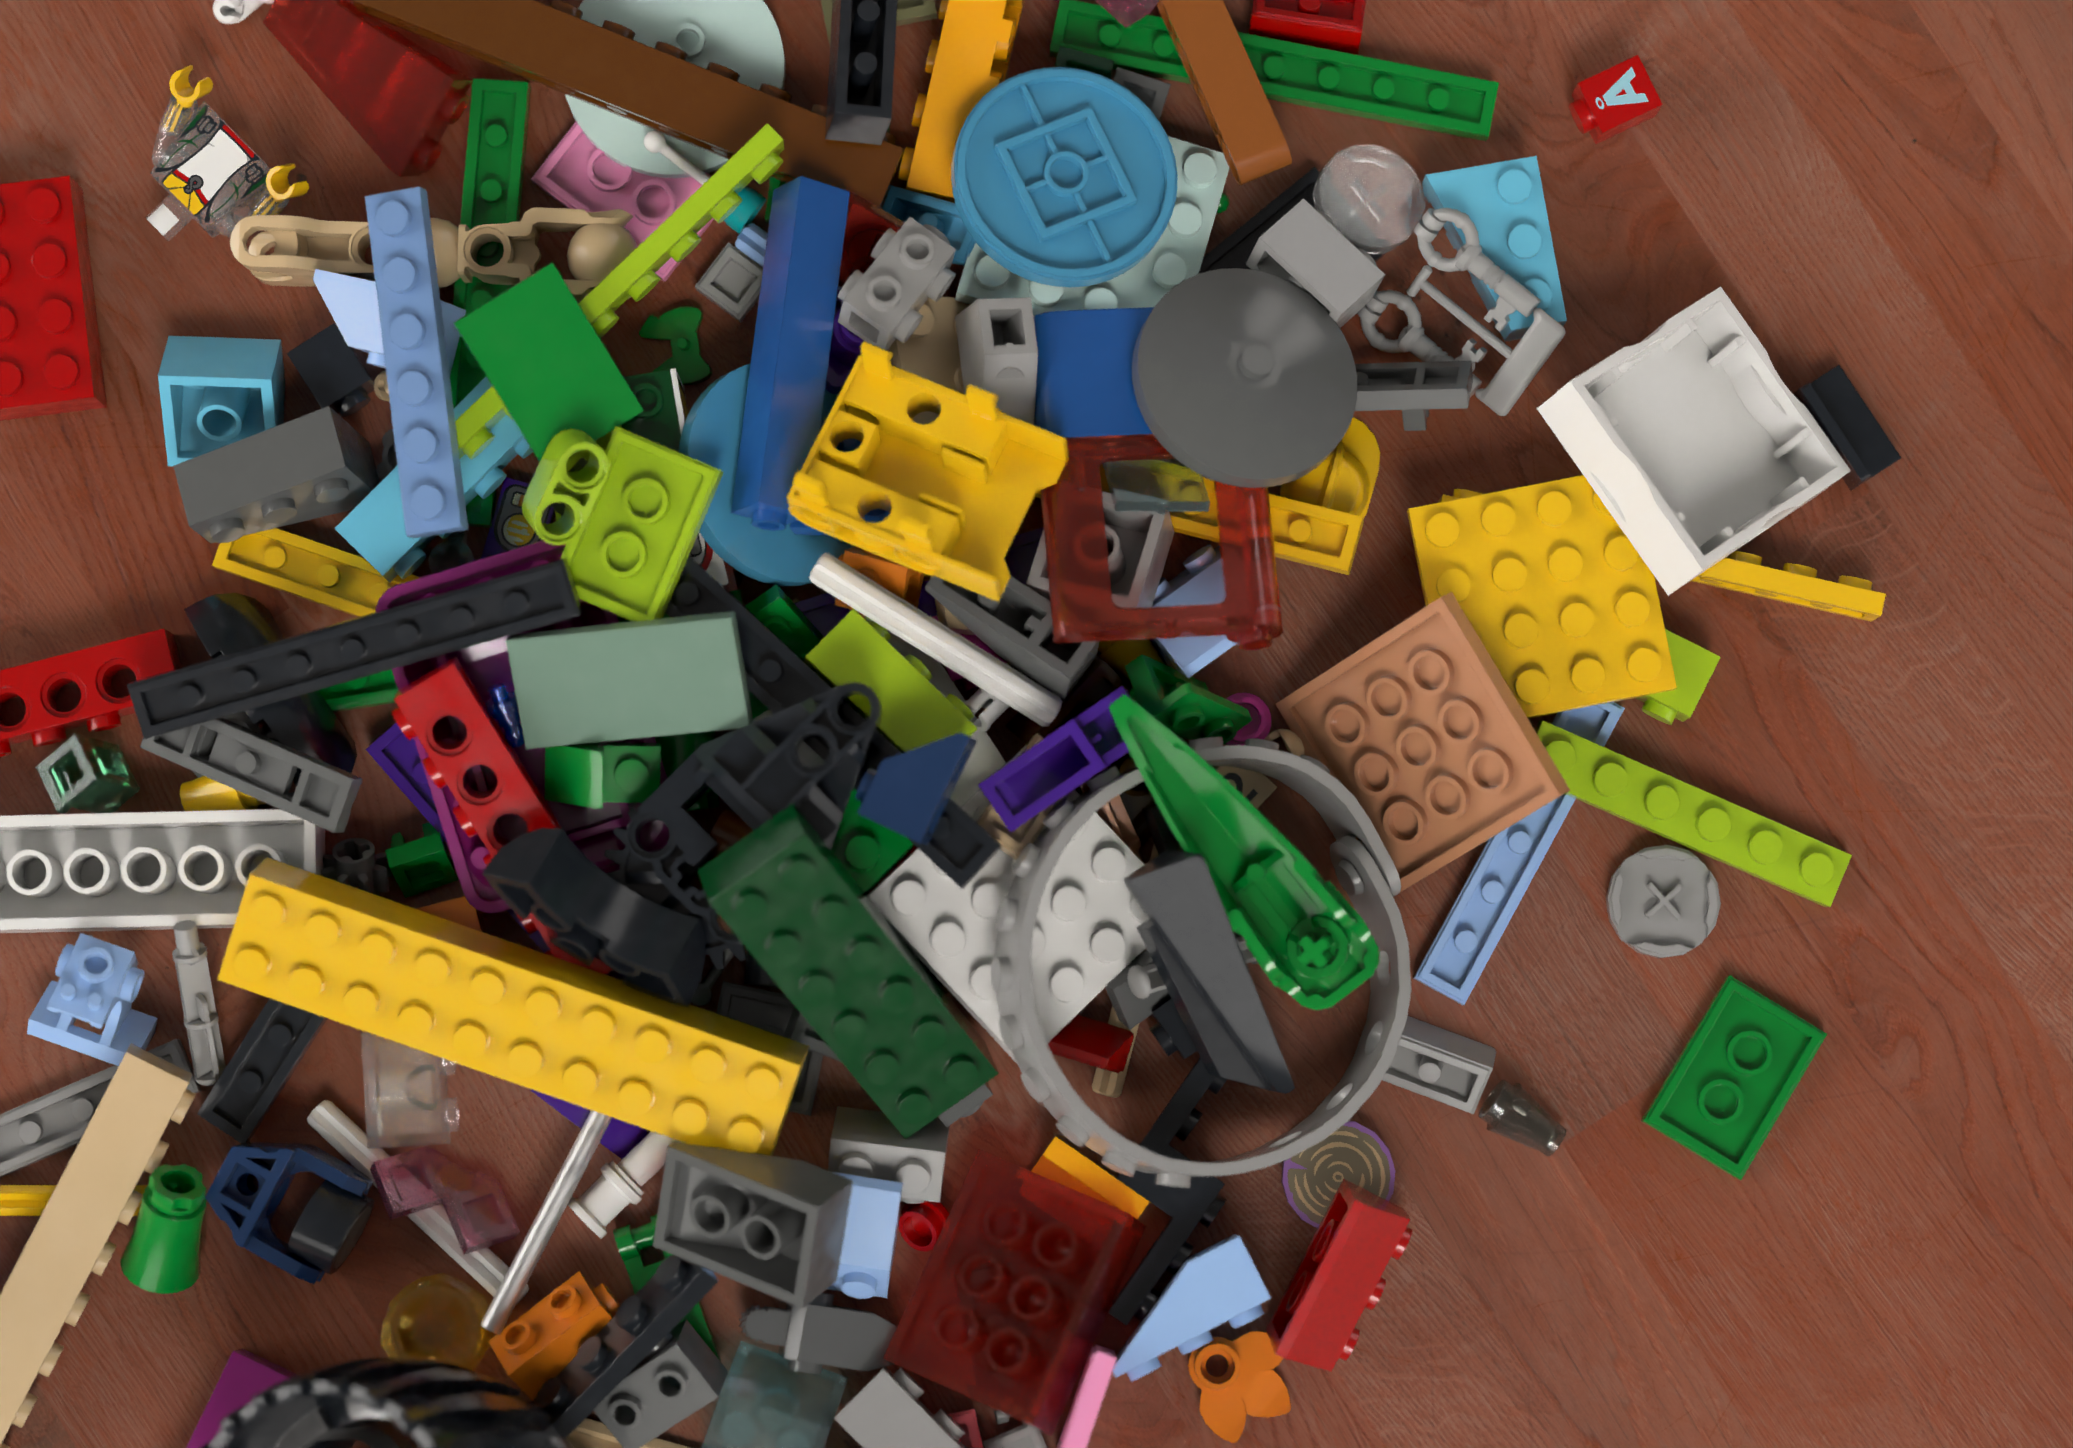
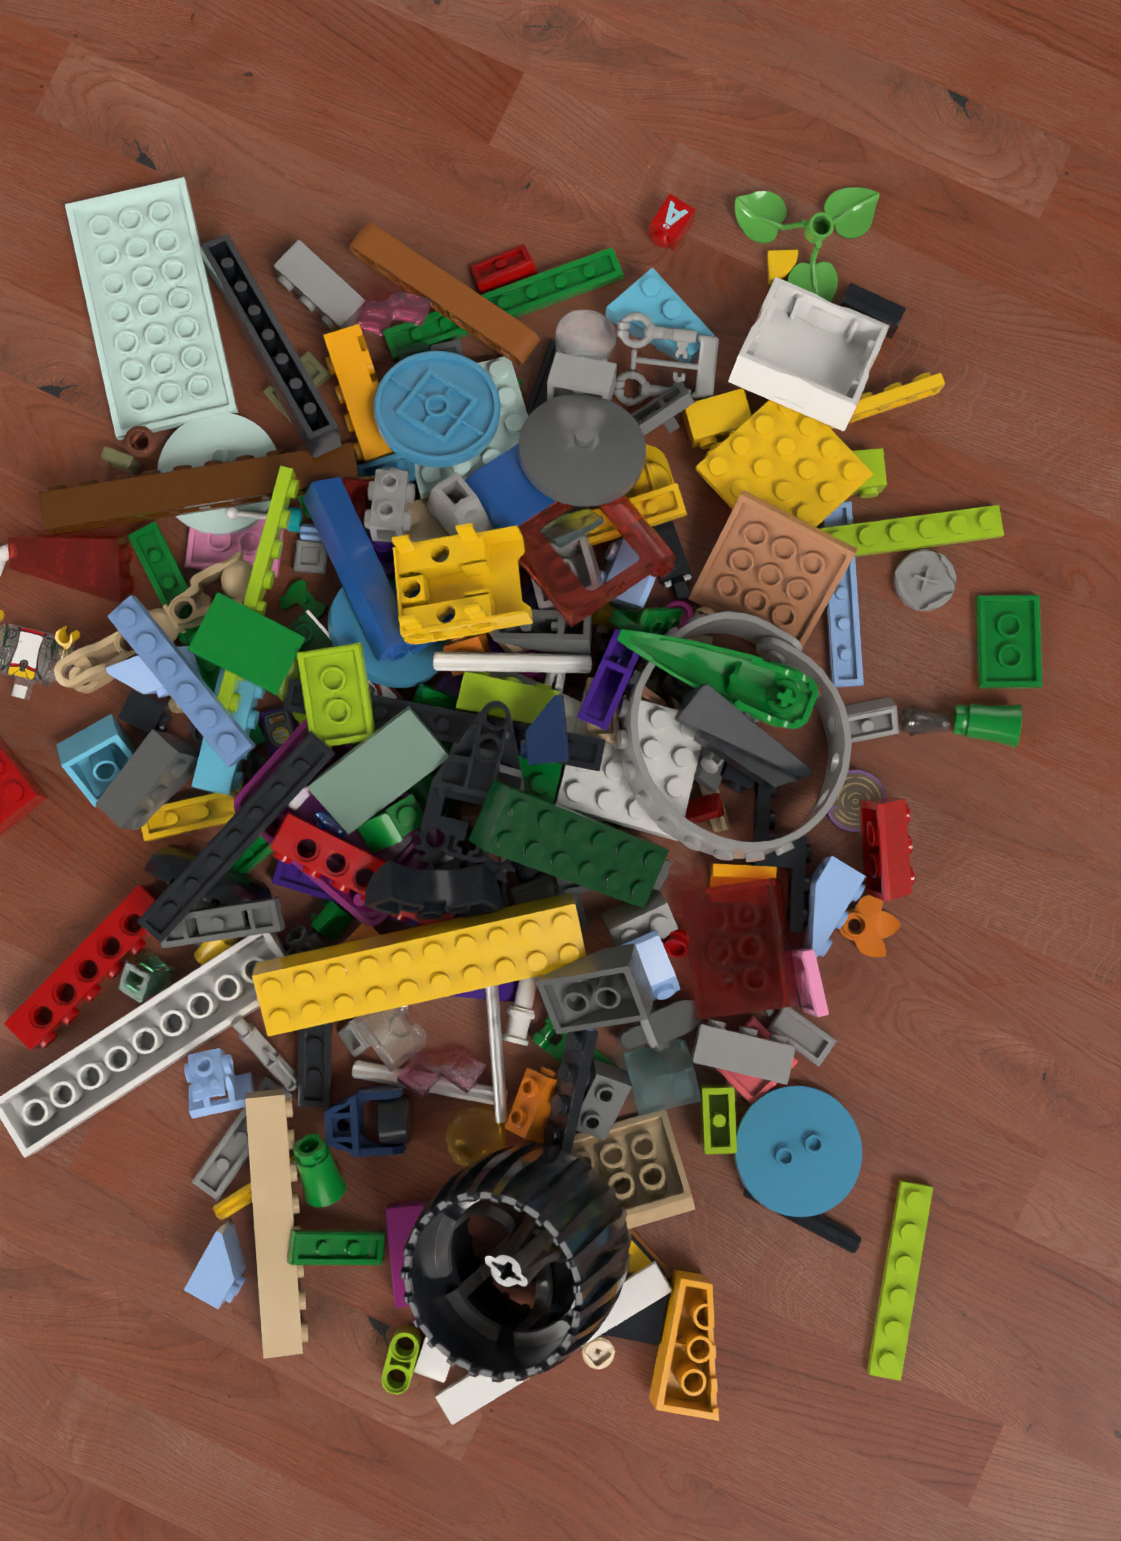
camera: 30 degrees left, 0 degrees up
lime beam [522,429,609,545] -> none
none -> green tile [287,1230,386,1265]
none -> light grey slope [337,1016,378,1057]
none -> black hinge [642,520,692,601]
none -> yellow brick [682,388,752,449]
none -> bright green plant [734,187,879,302]
none -> yellow tile [767,250,798,284]
none -> green plant [952,703,1022,748]

